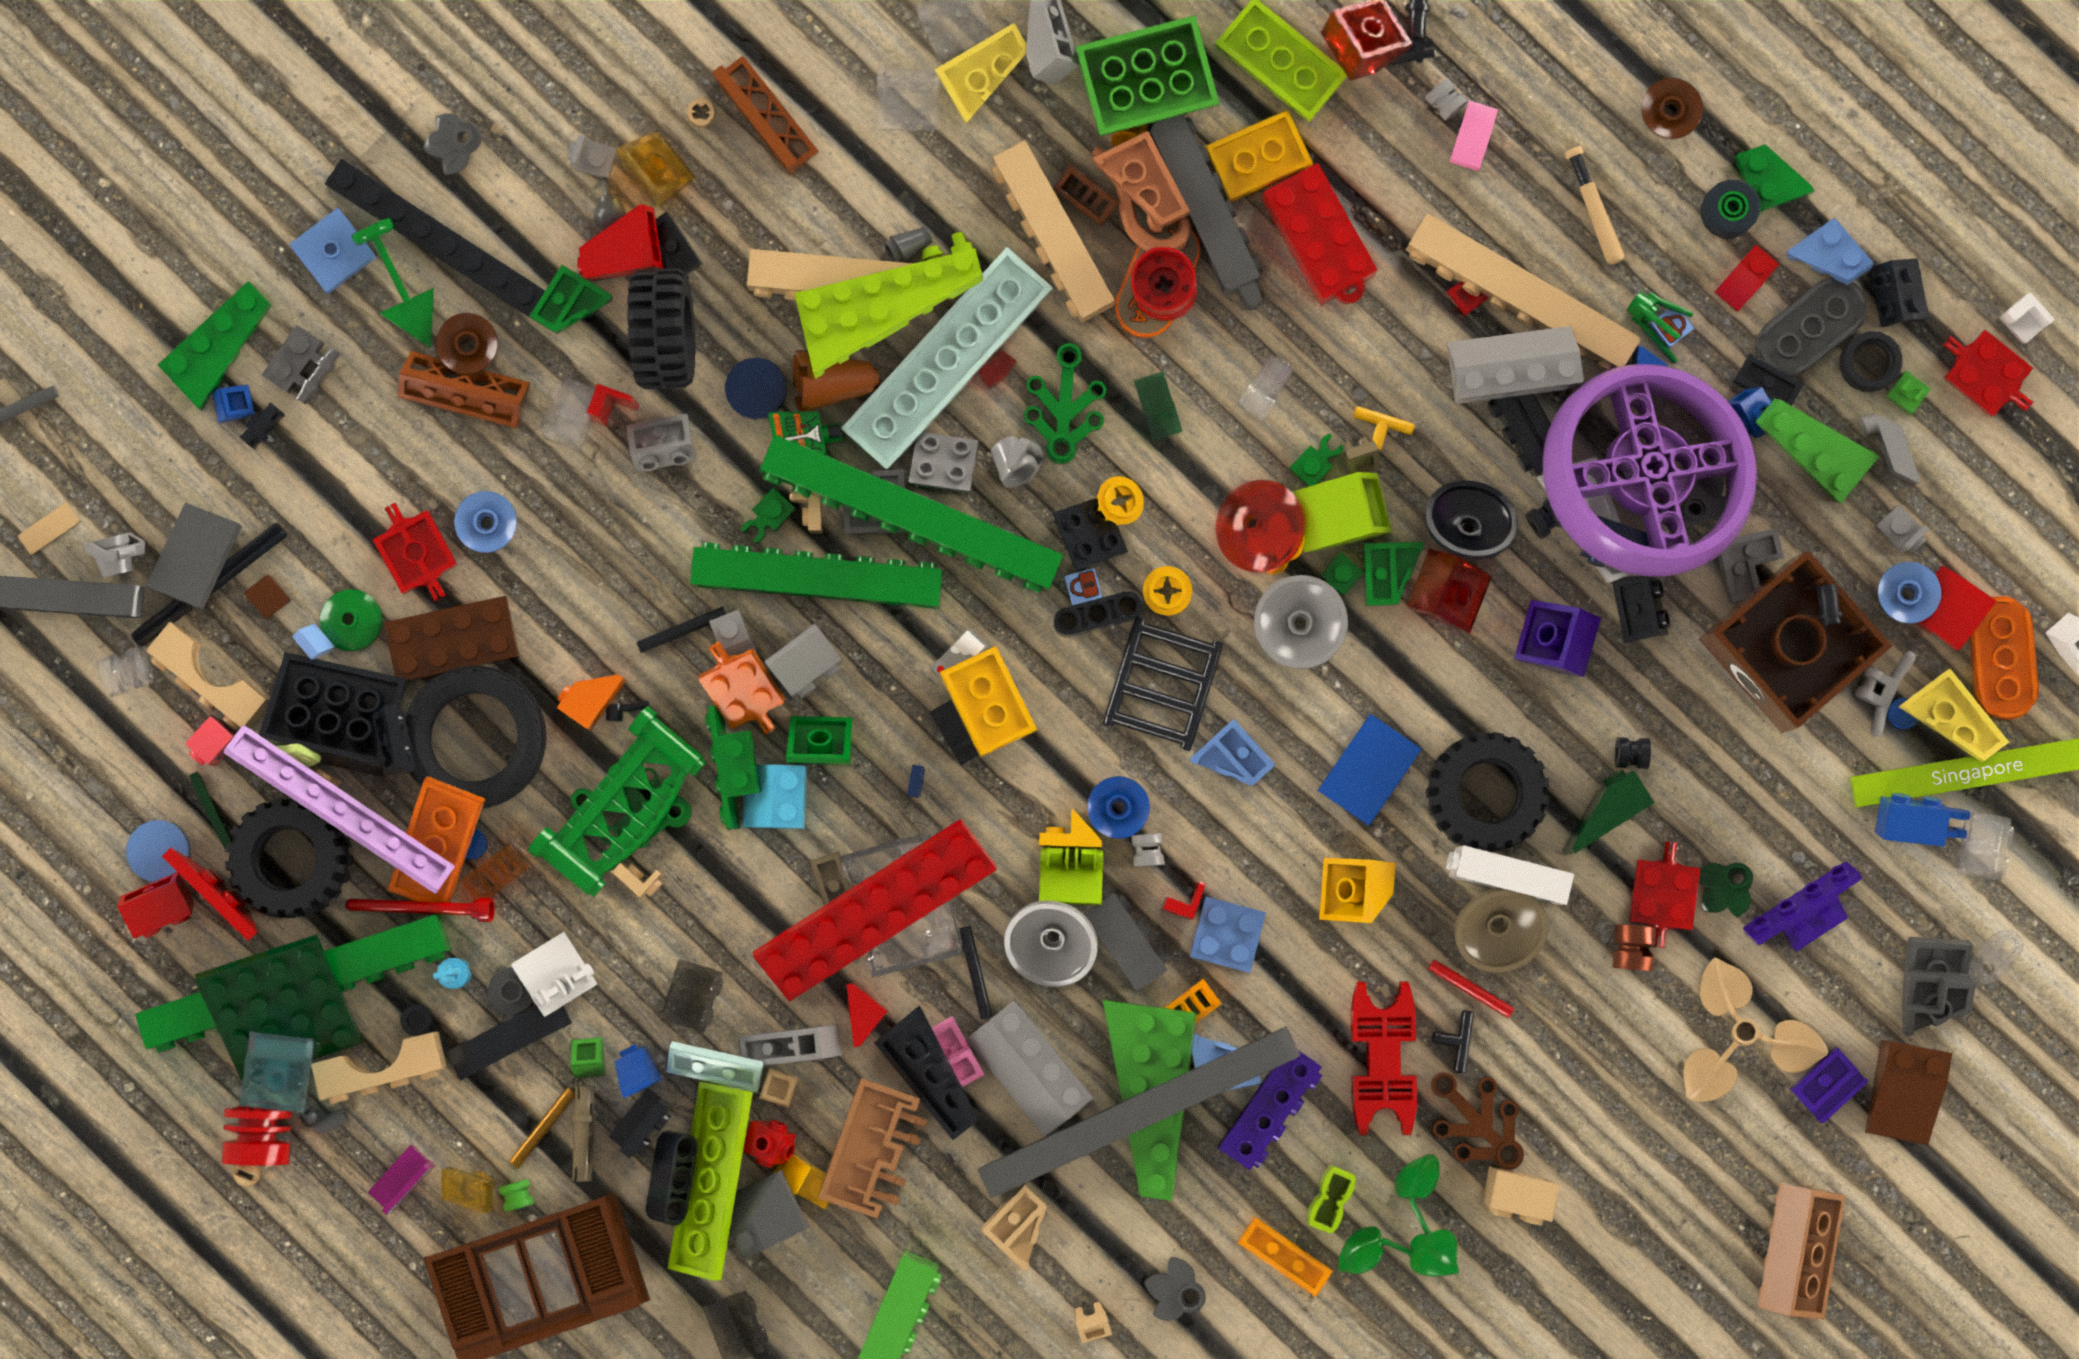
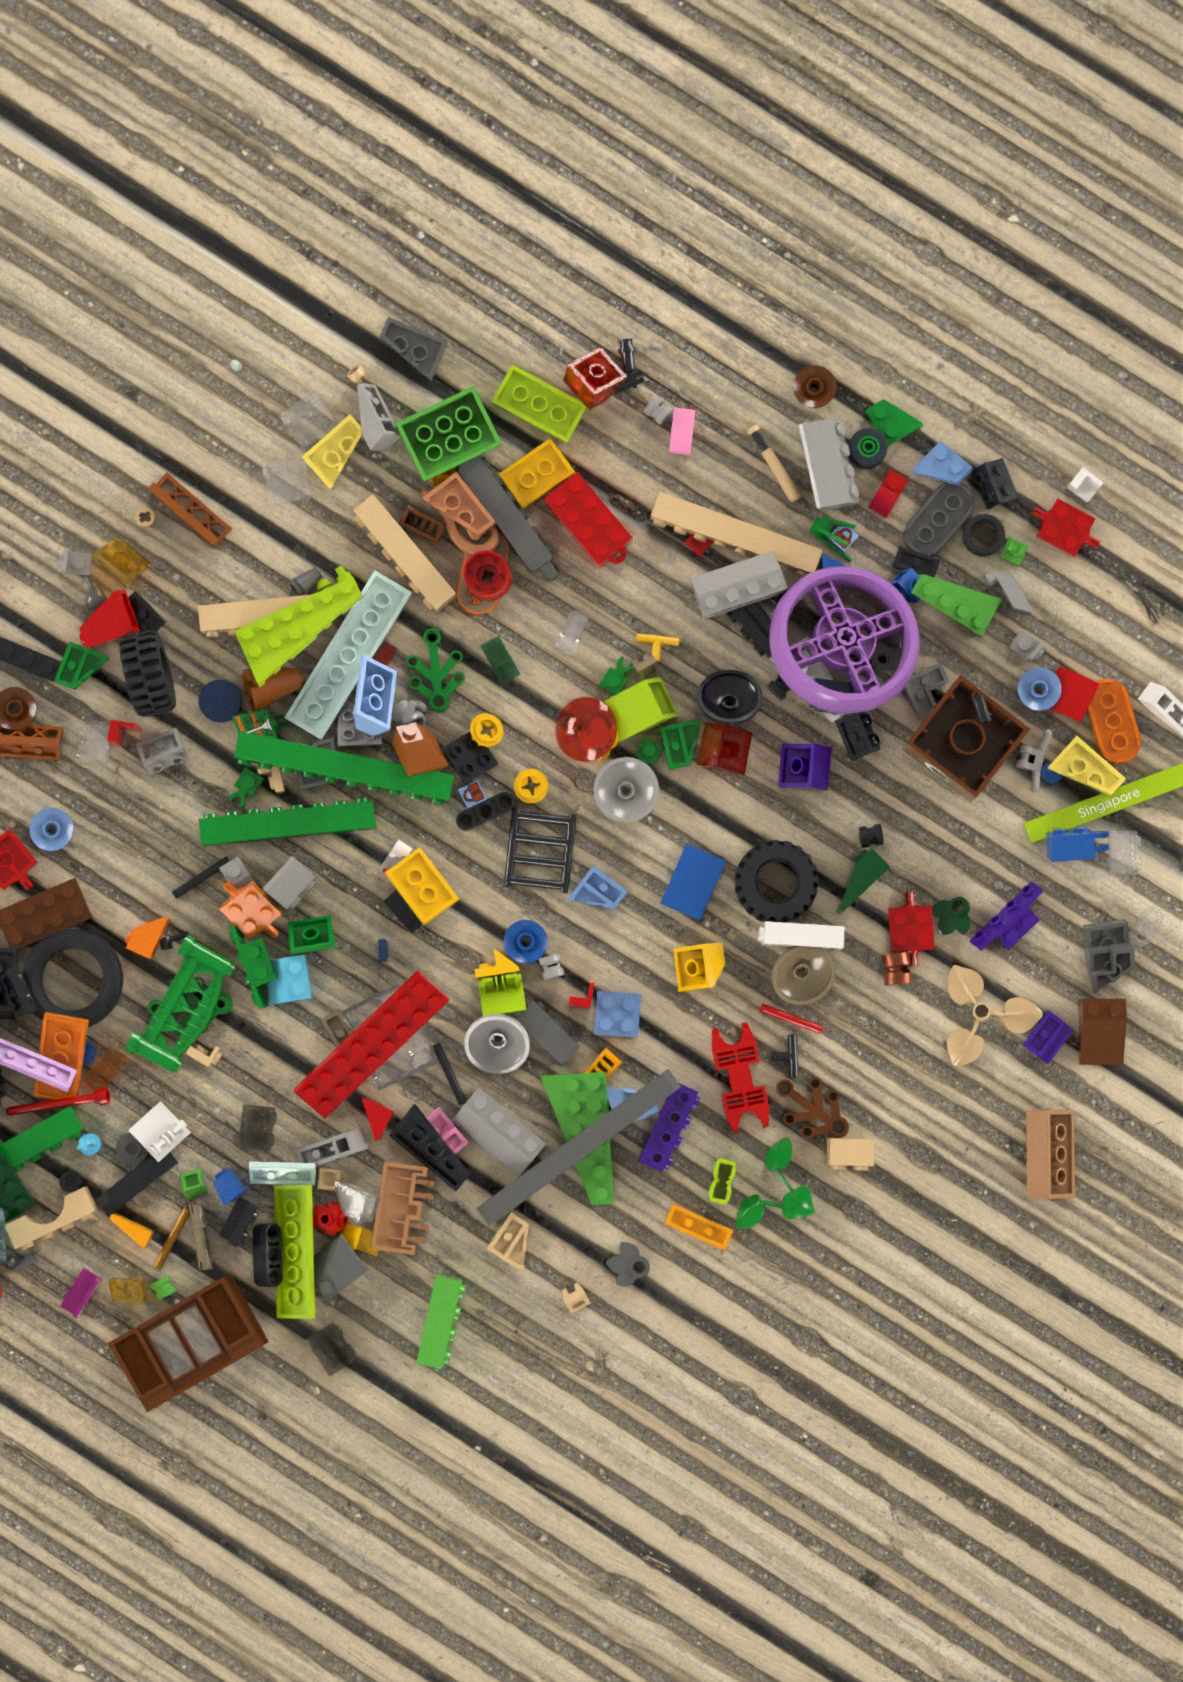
camera: 15 degrees left, 0 degrees up
none -> light orange slope [110,1213,154,1249]
none -> clear slope [334,1180,381,1225]
none -> light blue slope [353,655,397,736]
none -> dark orange slope [392,722,449,776]
none -> light grey slope [799,419,859,510]

